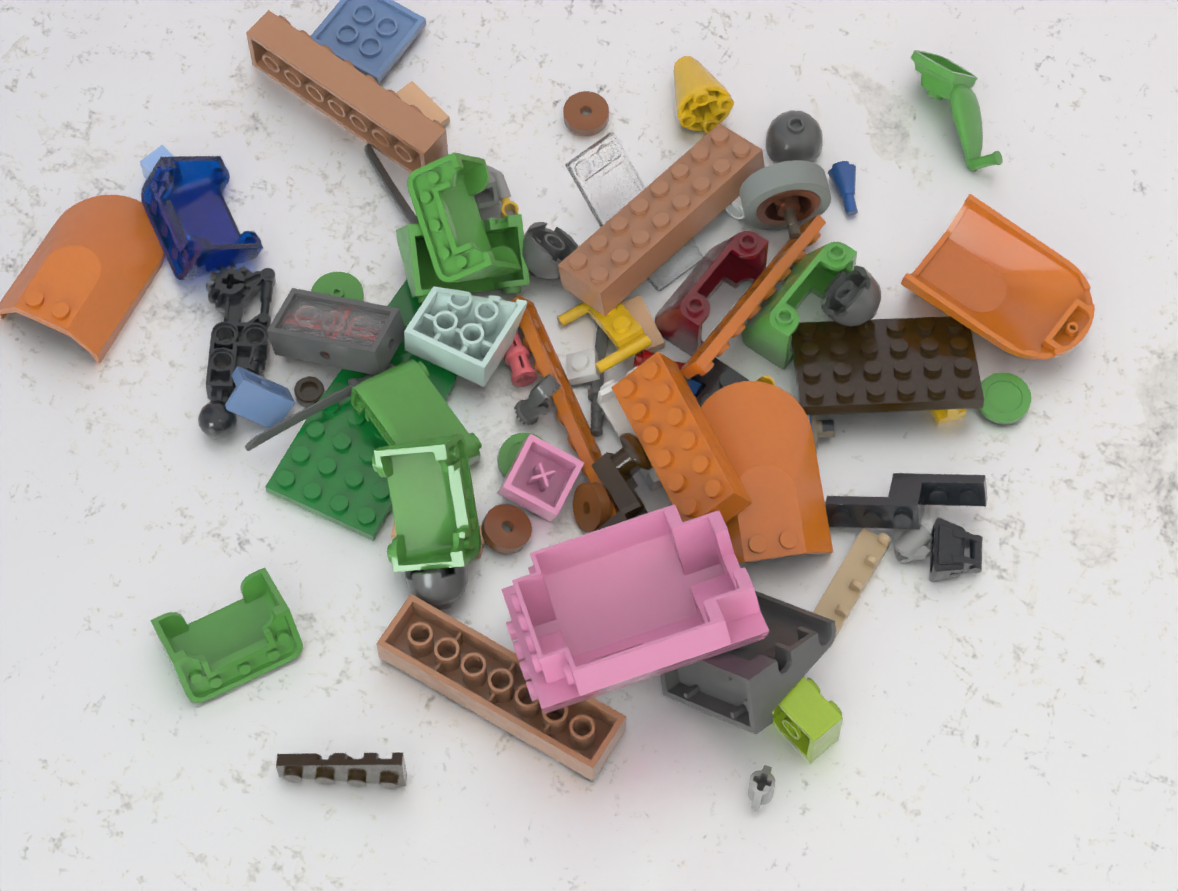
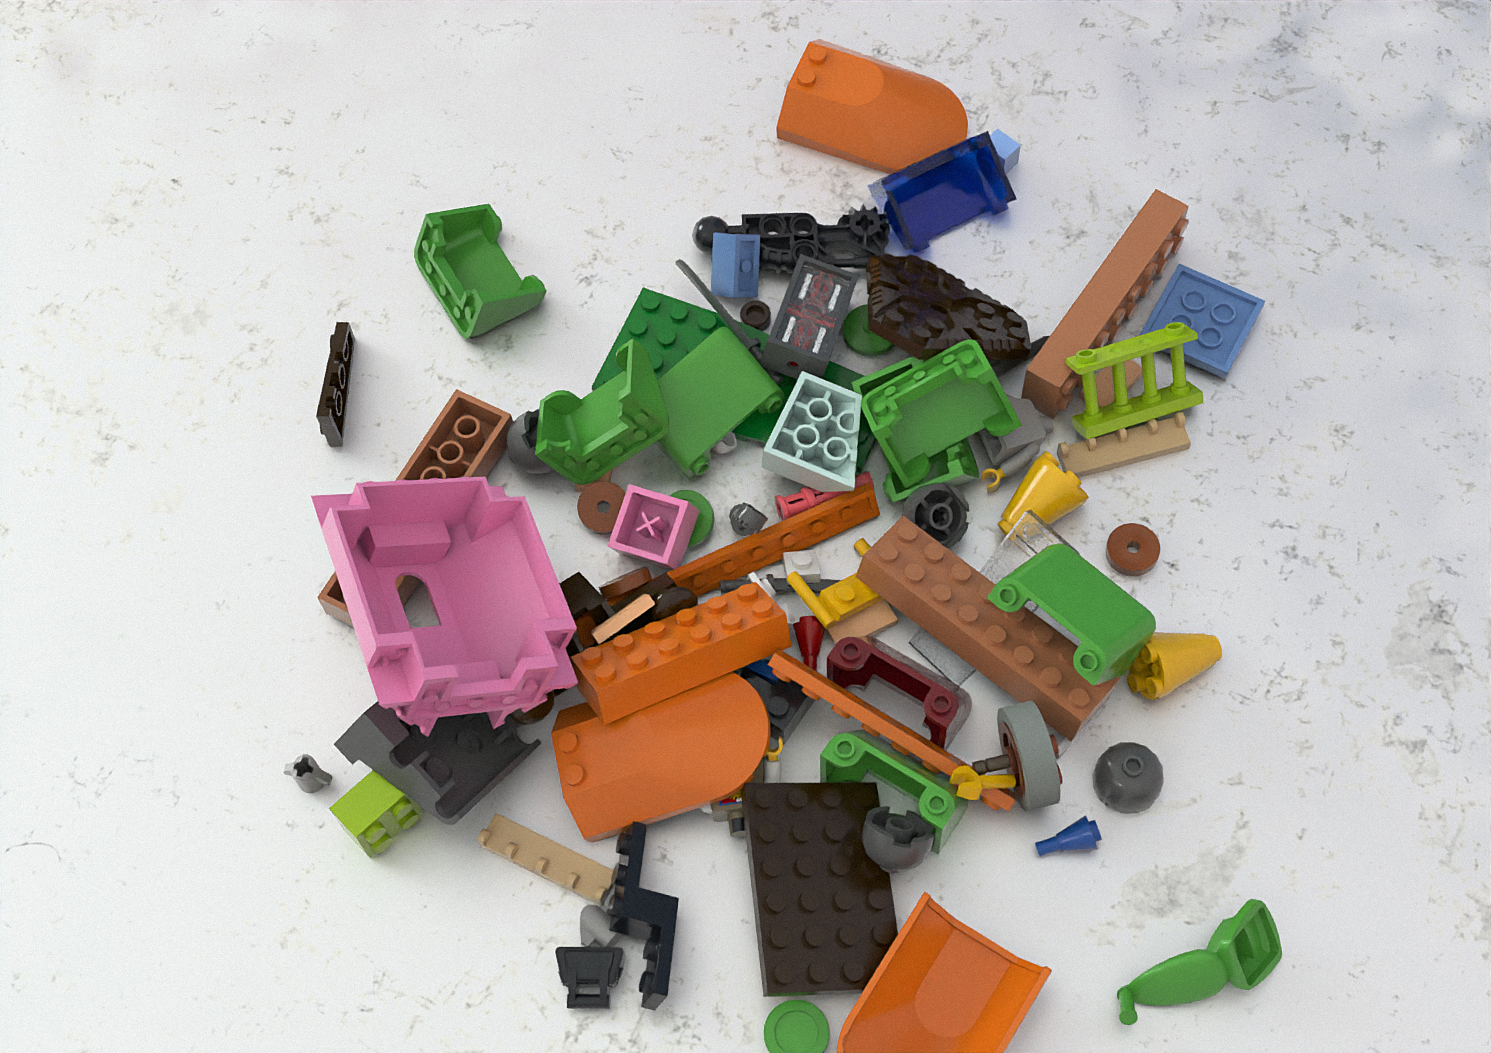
camera: 90 degrees right, 0 degrees up
none -> light nougat tile [590,594,655,644]
none -> dark brown plate [866,254,1031,360]
none -> yellow bar [949,766,1016,800]
none -> bright green windscreen [987,544,1156,686]
none -> yellow cone [997,451,1089,543]
none -> tan hinge [1056,412,1191,478]
none -> lime fence [1065,322,1204,439]

